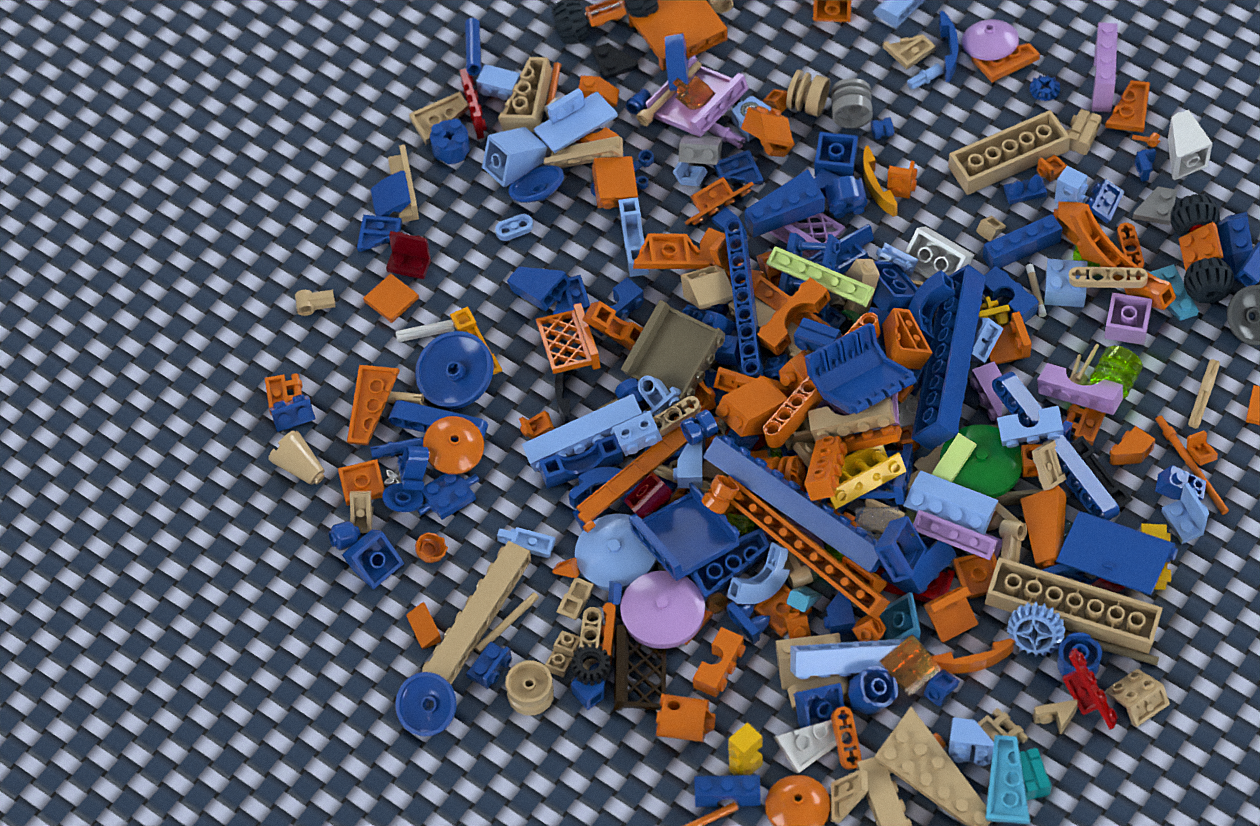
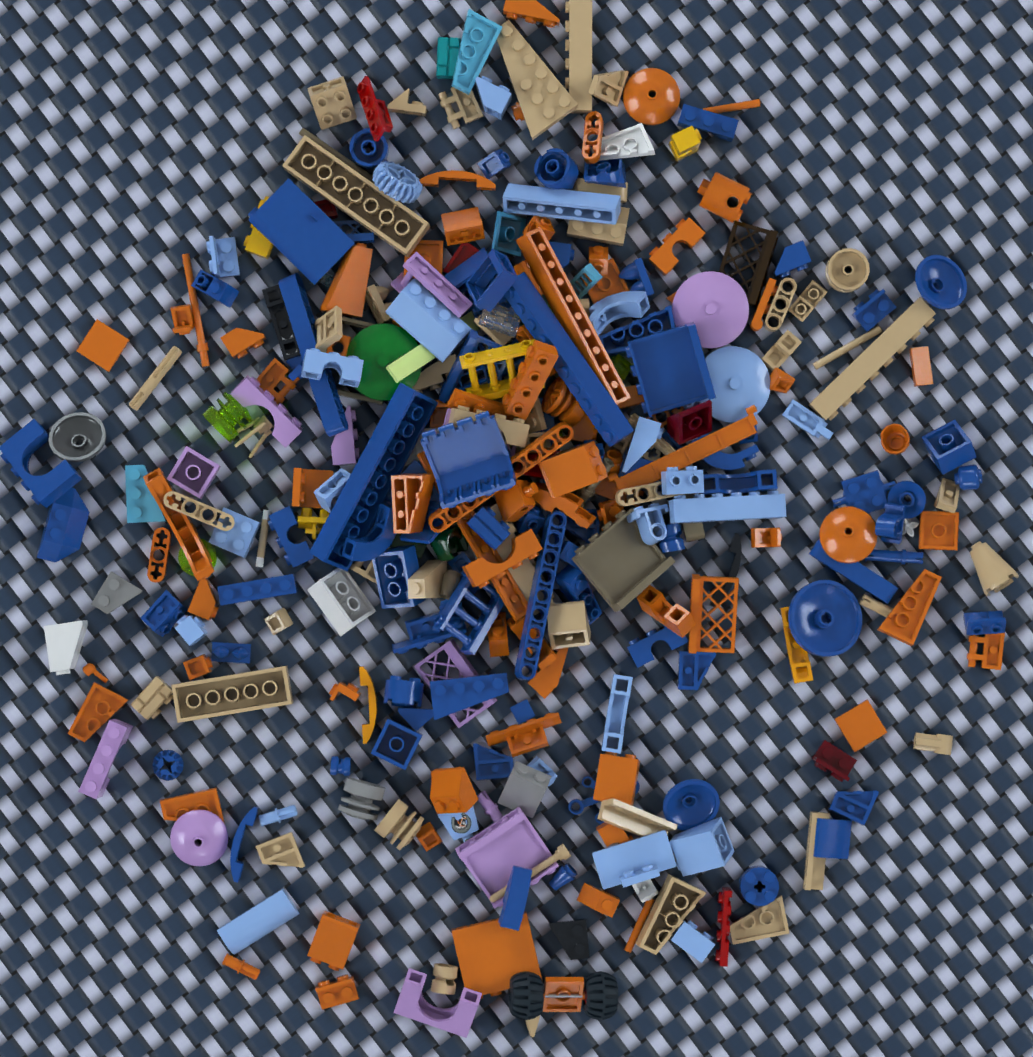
camera: 165 degrees left, 30 degrees up
white axle [396,320,454,342] -> none
blue piece [465,18,481,75] -> none
light blue plate [495,214,533,241] -> none
blue slope [507,267,571,312] -> none
black tyre [571,644,611,686] -> none
blue tile [608,581,622,605] -> none
orange wing [633,234,709,269] -> none
clear orange brick [673,75,715,110] -> none
blue wheel [680,409,718,446] -> none
orange wheel [701,475,739,514] -> none
clear orange tile [706,592,728,614] -> none
yellowish green tile [766,246,875,307] -> none
light blue hinge [876,243,919,277] -> none
clear orange slope [880,634,942,697] -> none
tan piece [999,519,1027,563] -> none
blue bracket [1134,149,1156,182] -> none
black plate [1170,194,1234,304] -> none

